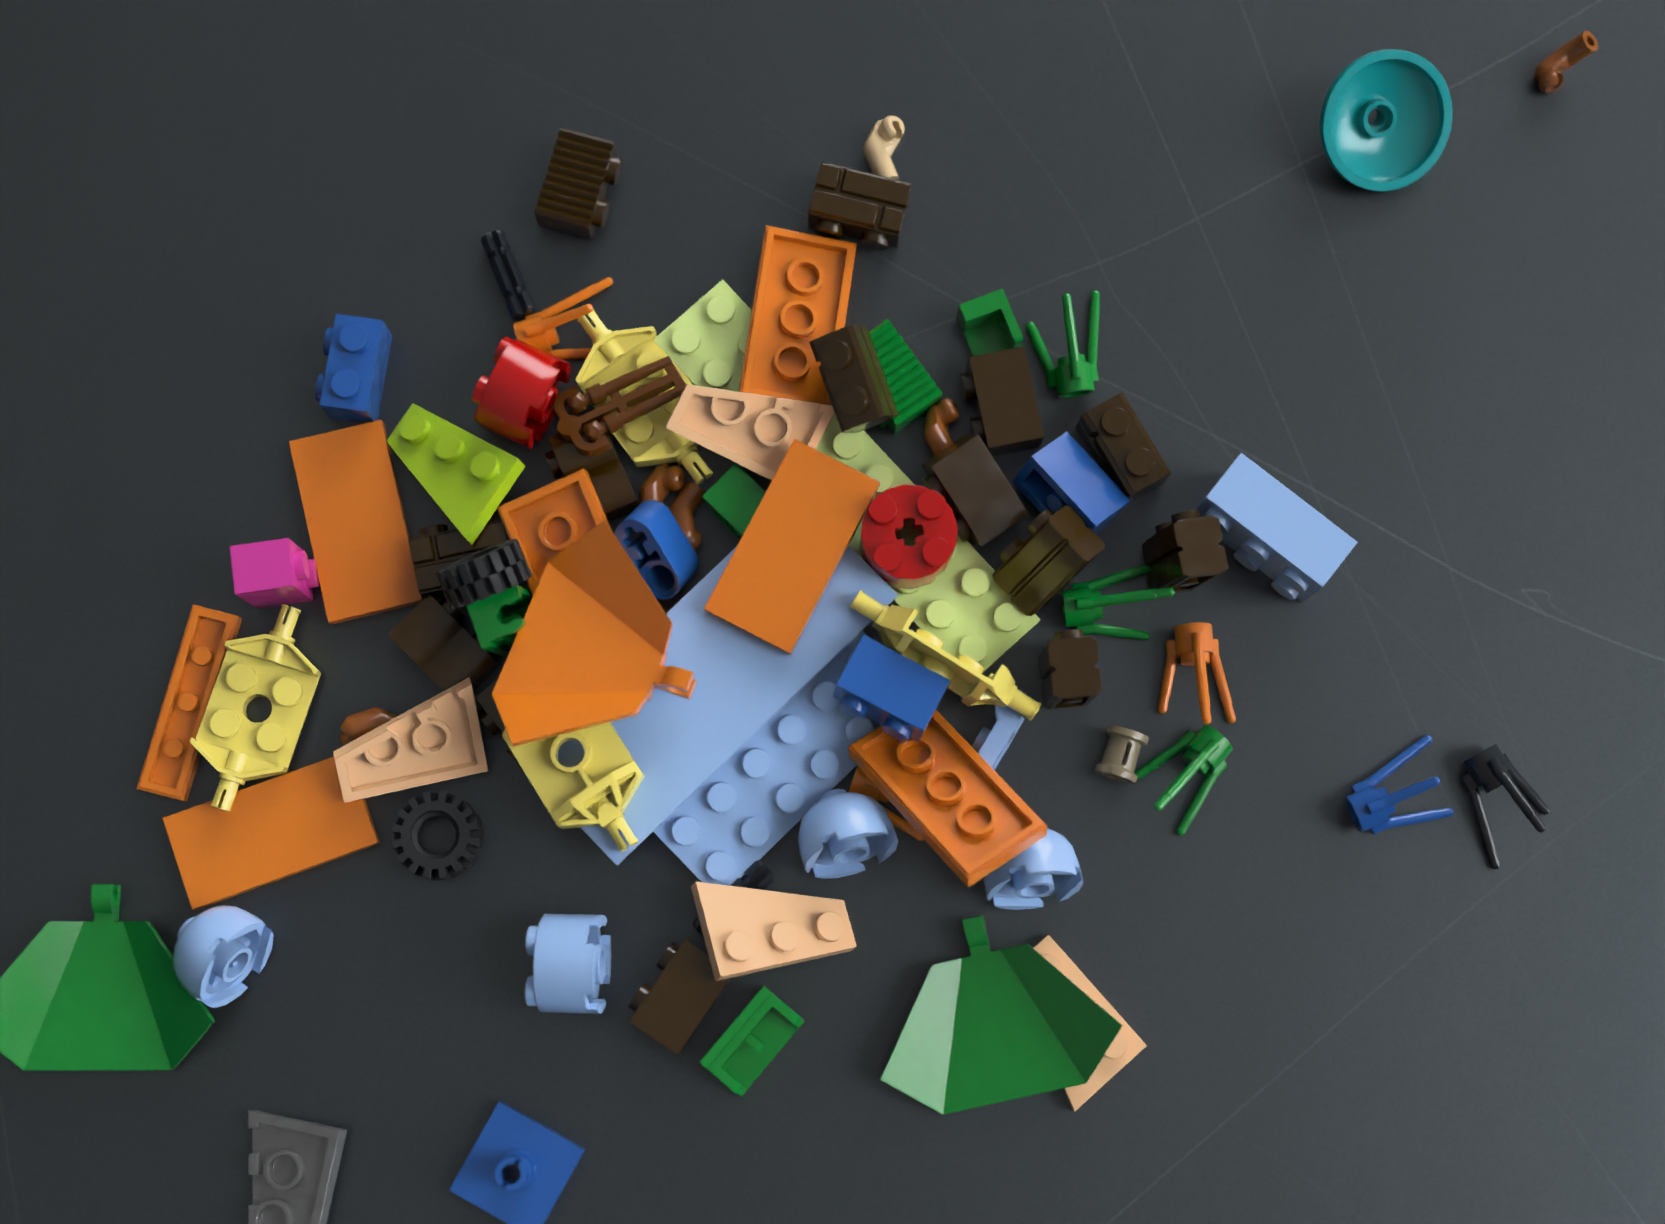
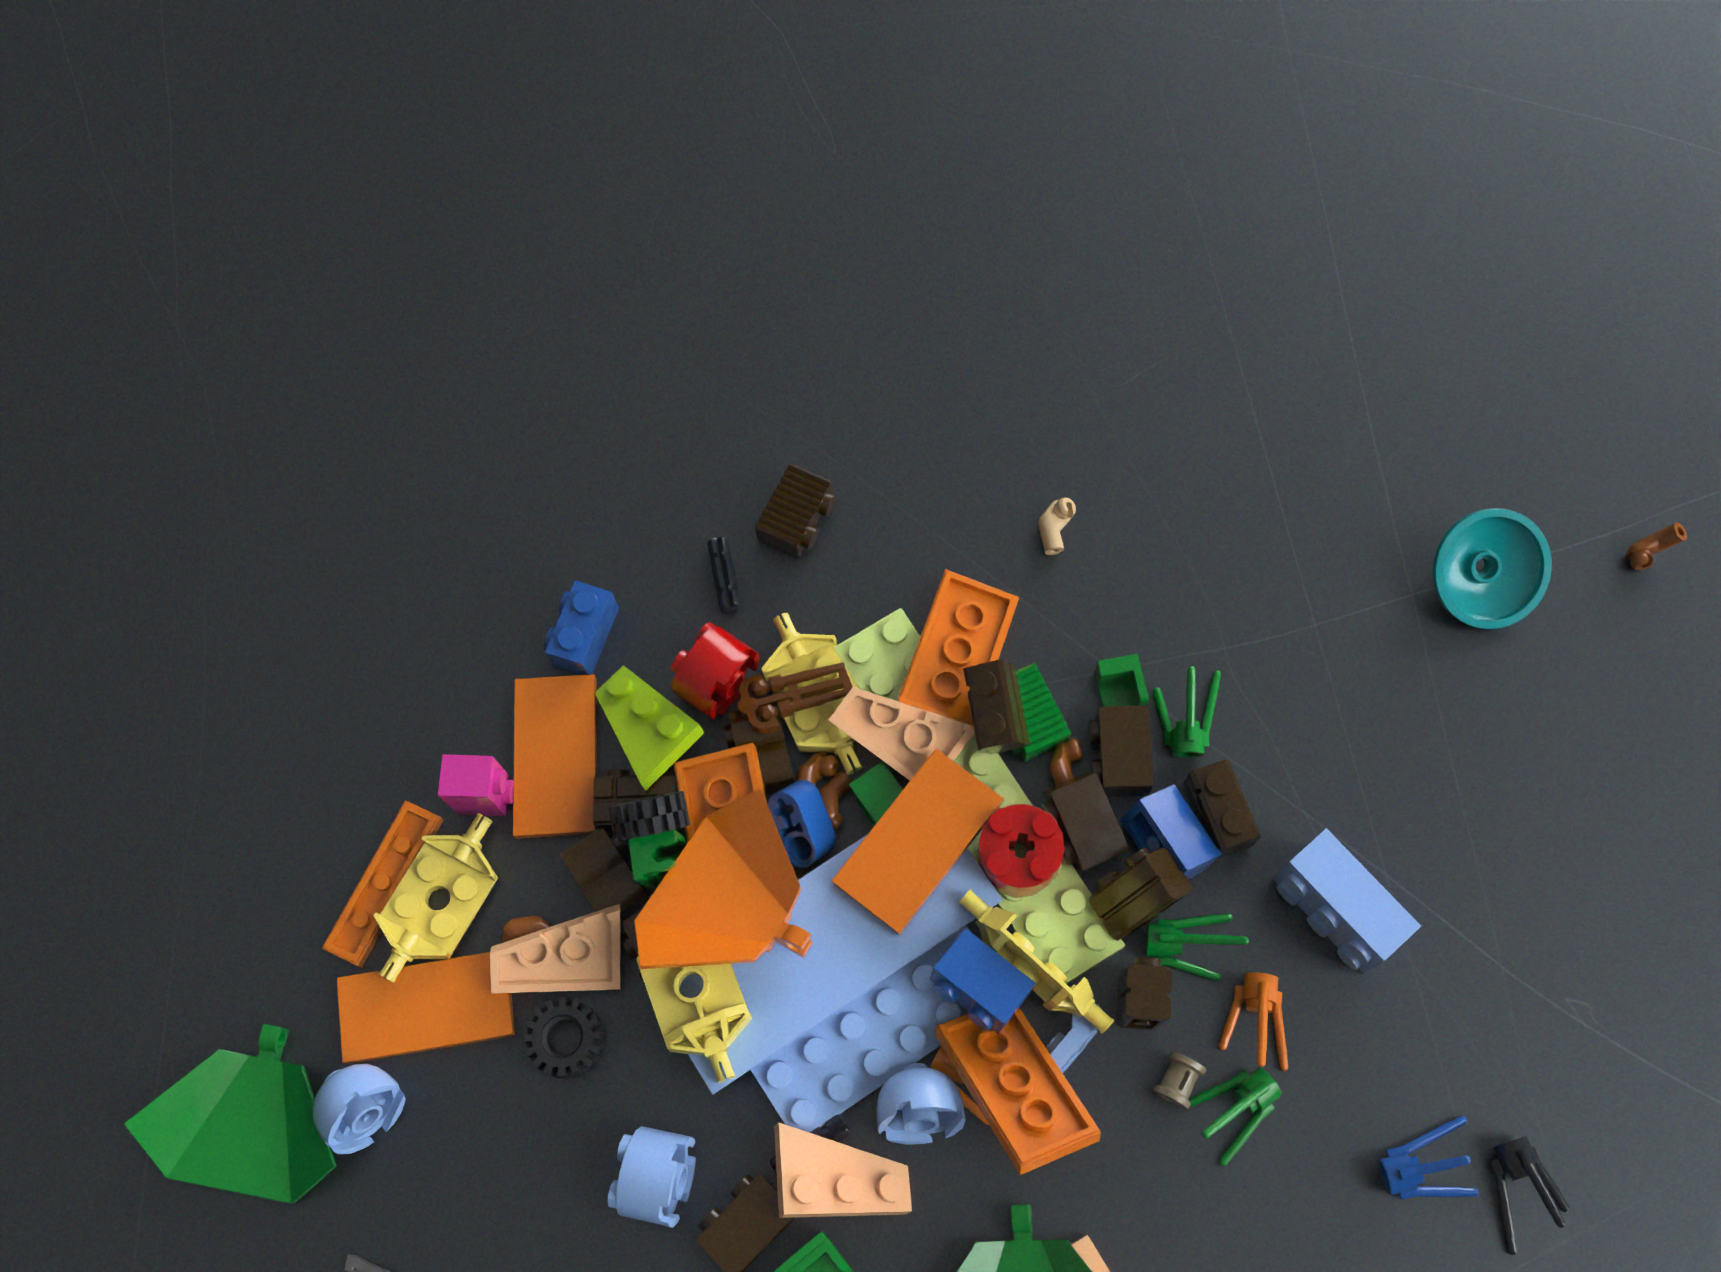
camera: 20 degrees right, 10 degrees down
orange plant [513,277,613,360] -> none
dark brown brick [808,162,912,250] -> none
light blue cylinder [983,828,1083,910] -> none
dark brown brick [1142,510,1228,593] -> none

